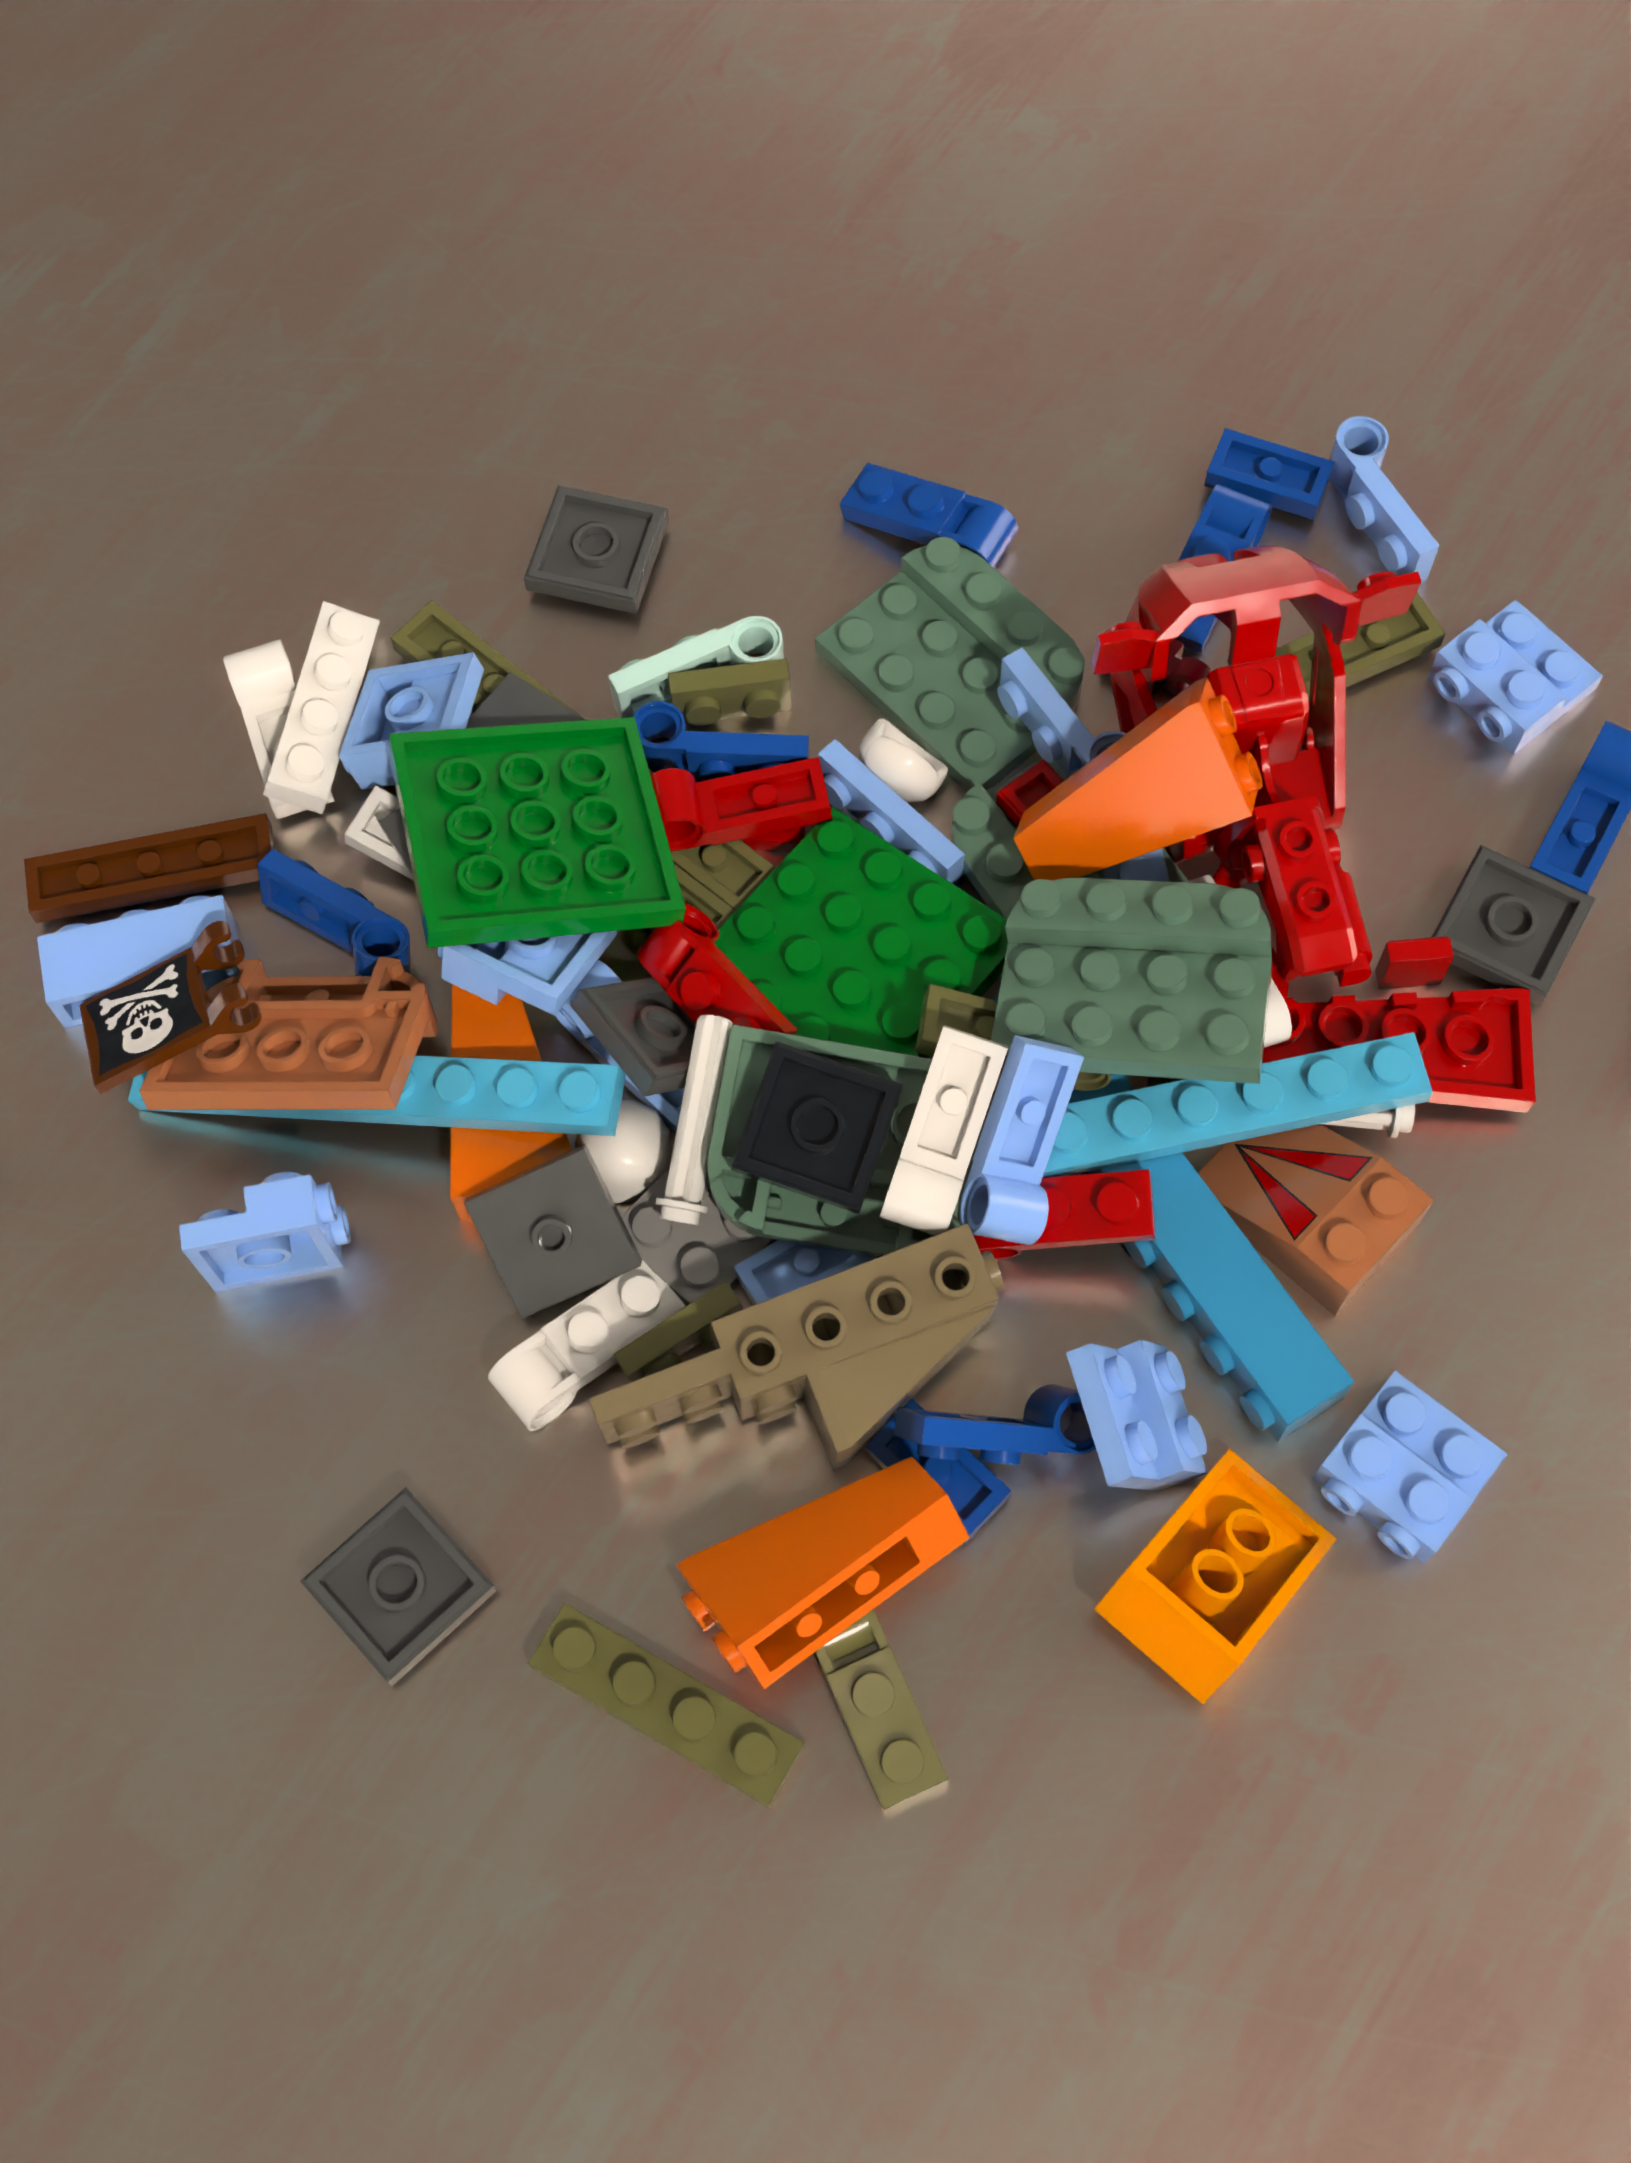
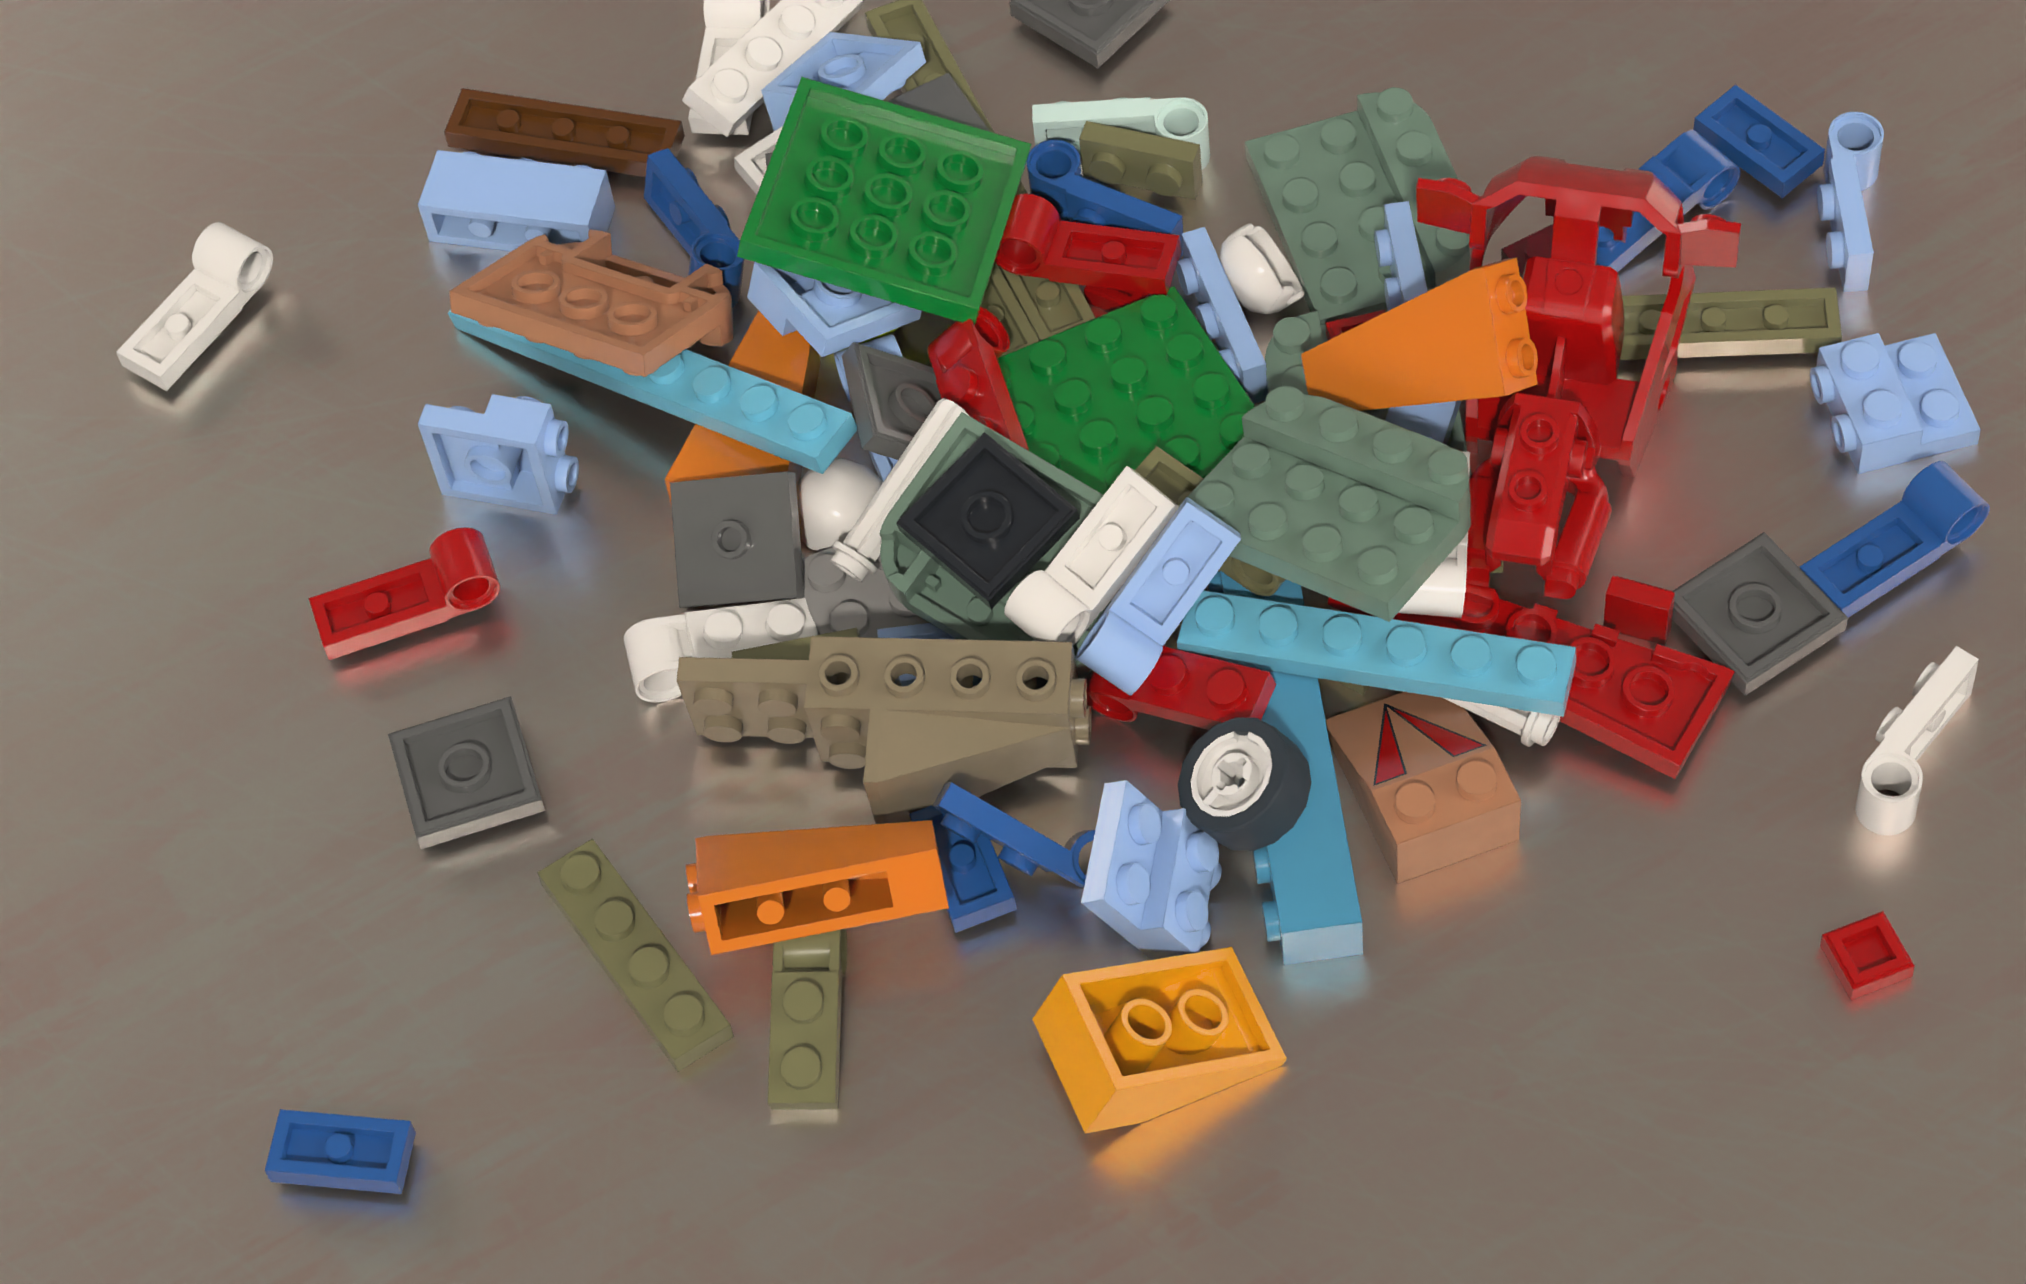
camera: 30 degrees right, 10 degrees down
flag [79,921,261,1094] -> none
blue plate [839,462,1018,568] -> none
light blue plate [1313,1370,1508,1564] -> none
none -> blue plate [265,1109,416,1194]
none -> red plate [309,527,500,660]
none -> black wheel [1178,717,1312,851]

